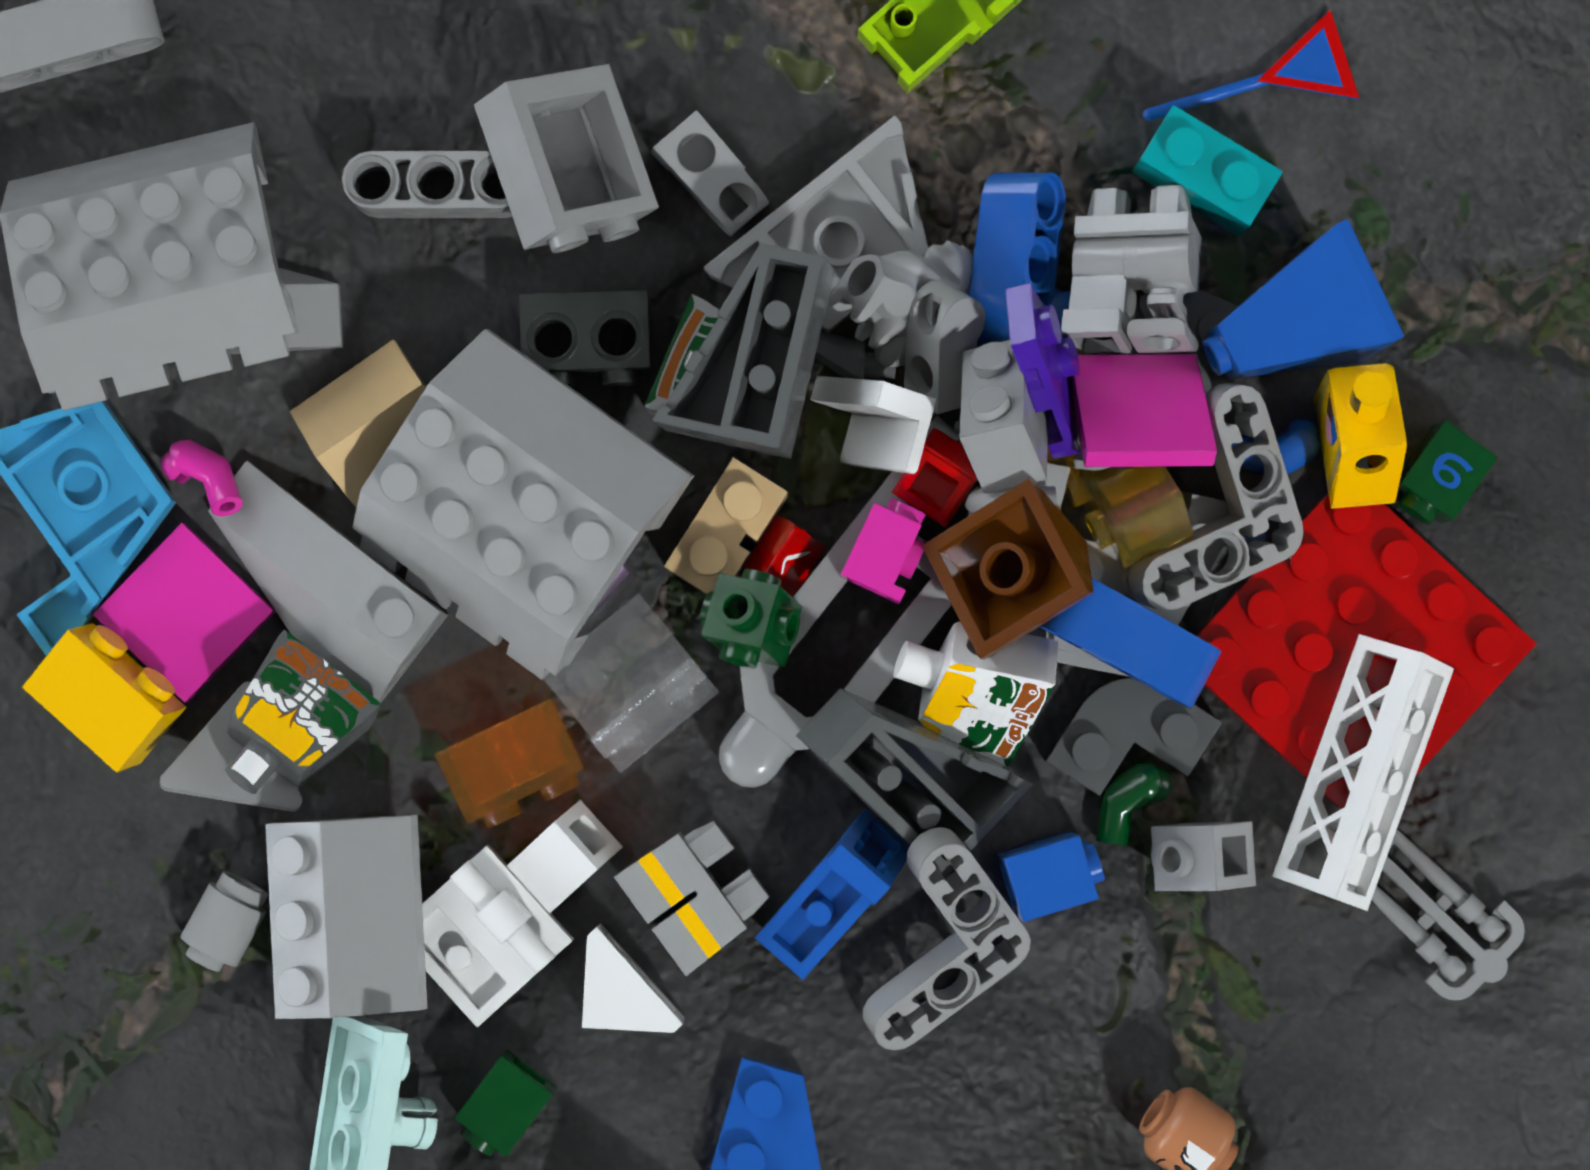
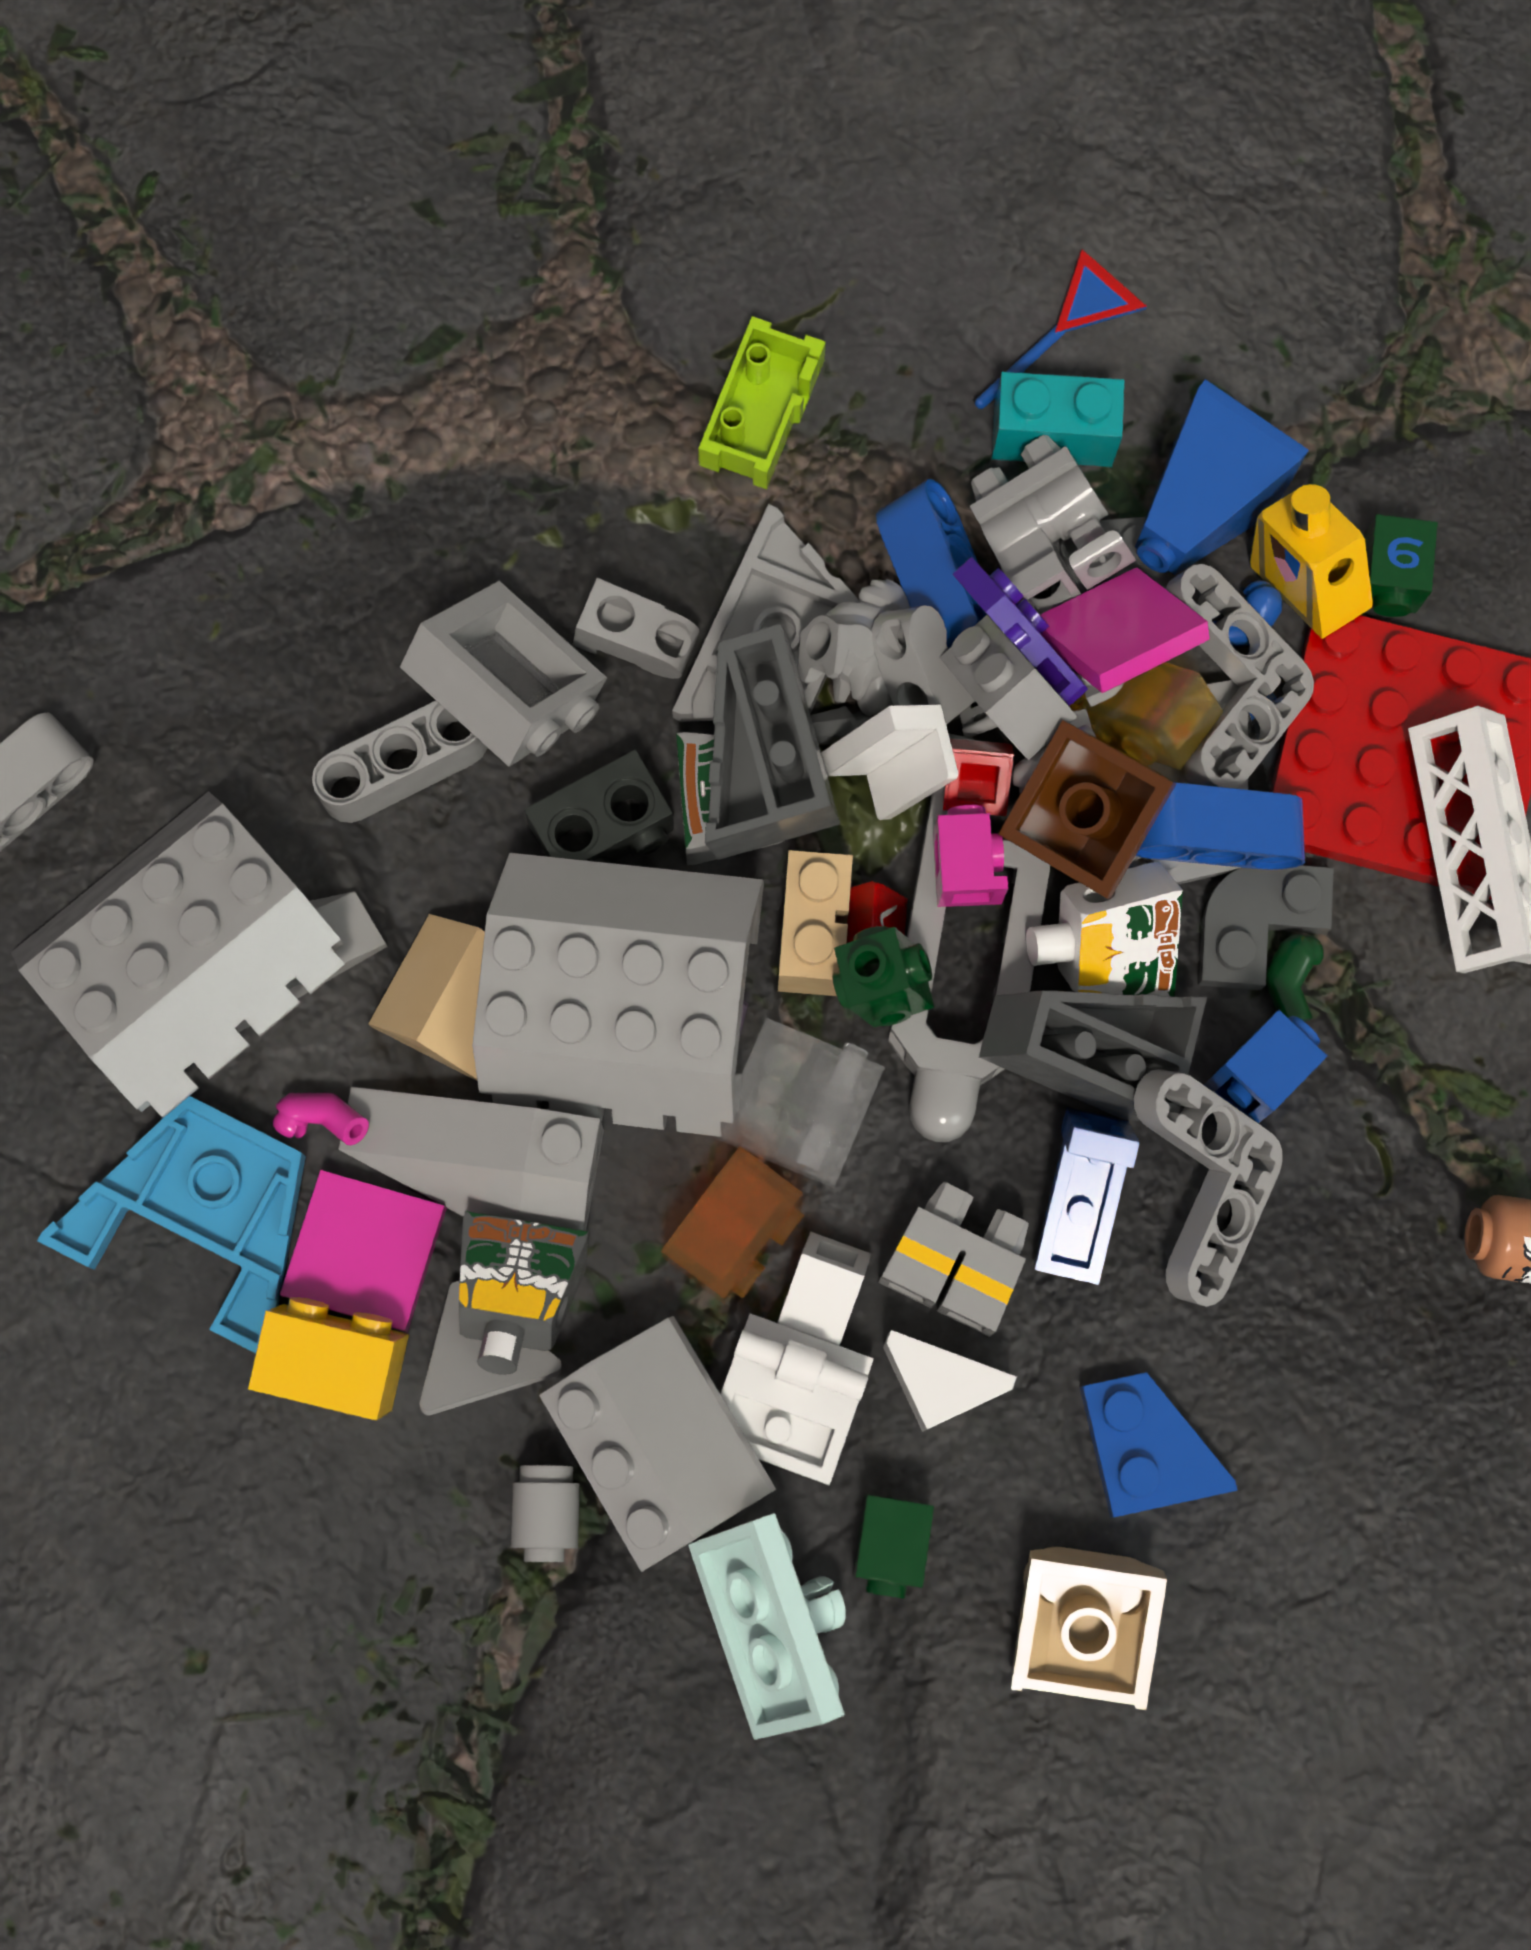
camera: 30 degrees left, 10 degrees down
light grey brick [1151,821,1256,891] -> none

